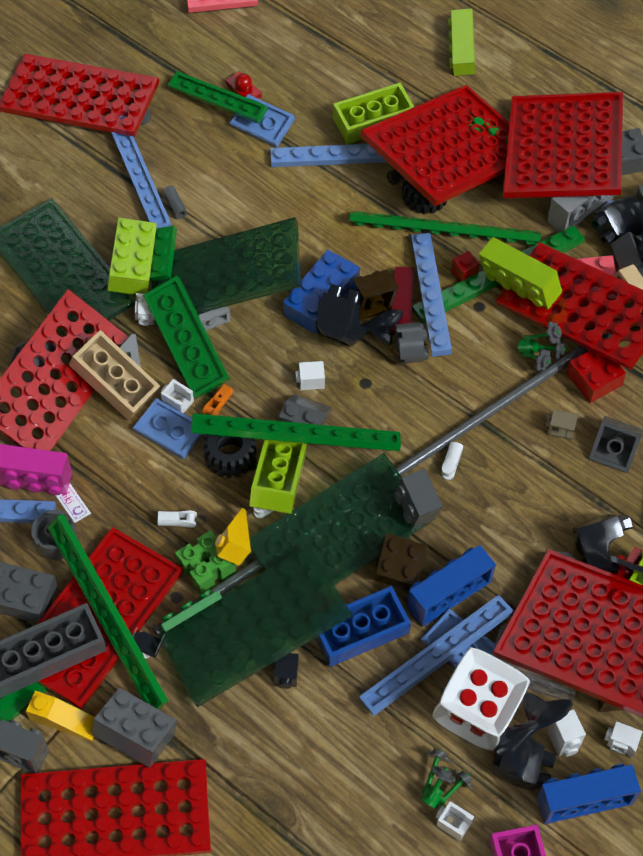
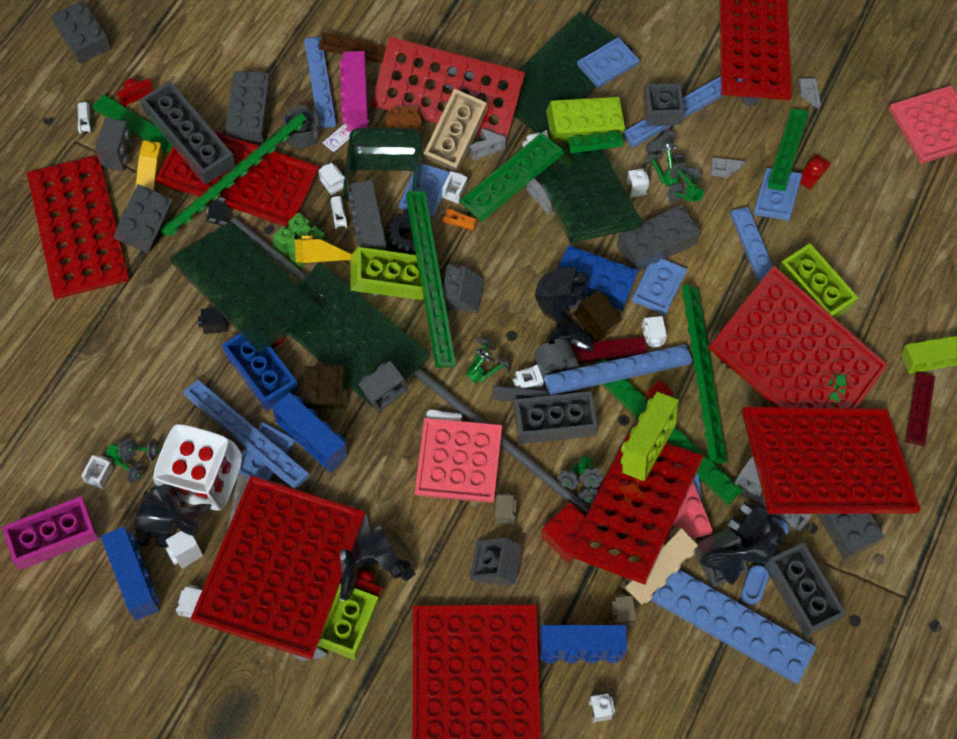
camera: 75 degrees right, 5 degrees up
green plate [158,590,222,633] -> none
white brick [295,361,325,390] -> none
none -> white window [319,163,346,195]
none -> clear green windscreen [343,128,422,202]
none -> dark grey brick [348,180,386,251]
none -> dark orange brick [385,106,421,148]
none -> coral plate [414,418,502,503]
none -> plant [465,337,510,384]
none -> dark grey tile [492,386,550,402]
none -> white window [513,365,544,390]
none -> dark grey brick [513,391,598,444]
none -> medium blue tile [577,37,640,88]
none -> dark grey brick [616,205,701,272]
none -> white window [626,169,650,198]
none -> medium blue tile [631,259,687,316]
none -> white window [641,316,667,348]
none -> dark grey brick [643,83,684,126]
none -> plant [643,142,687,187]
none -> plant [667,162,705,203]
none -> light grey tile [710,157,745,178]
none -> light grey tile [798,78,821,108]
none -> dark red tile [904,372,935,447]

